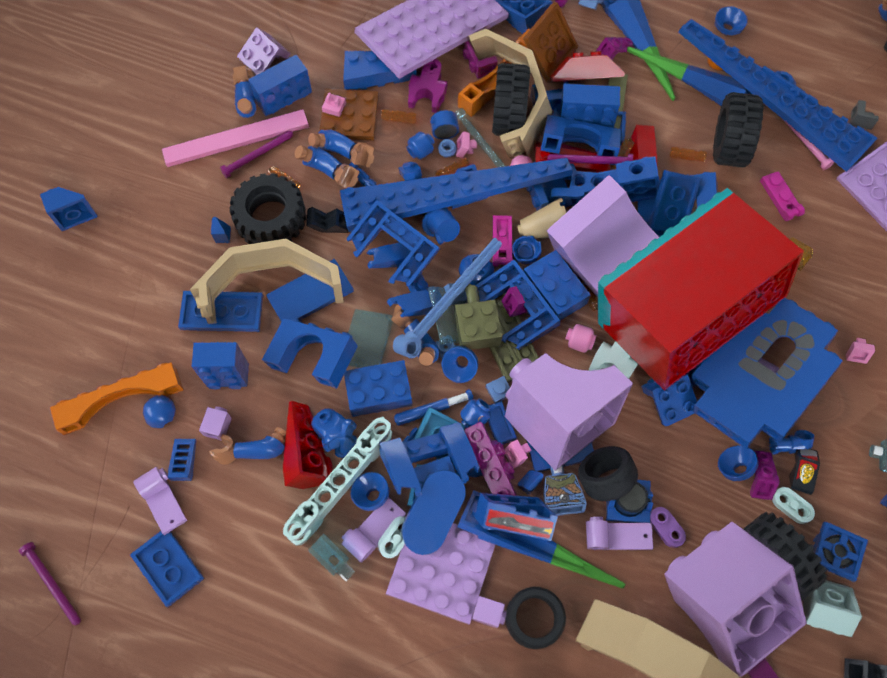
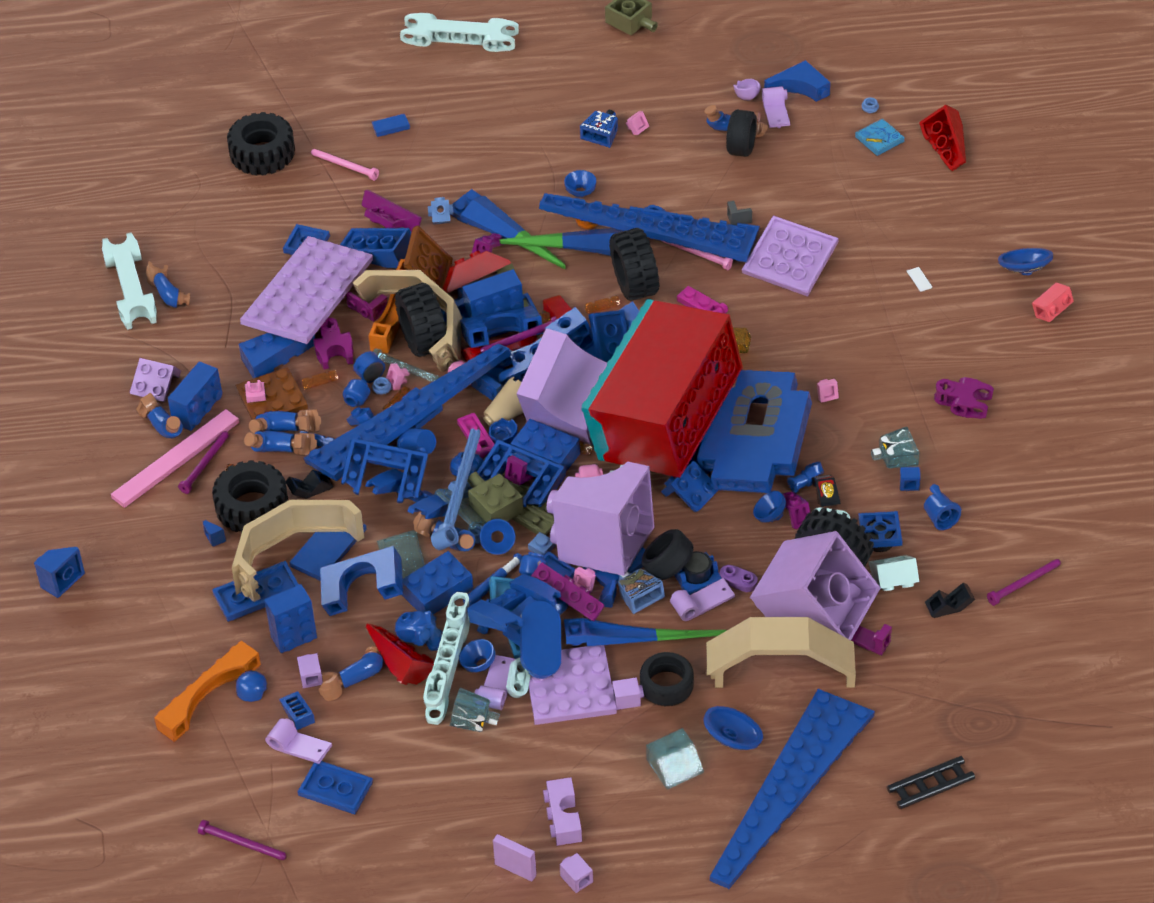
camera: 25 degrees left, 20 degrees down
blue wedge [474,493,558,541] -> none

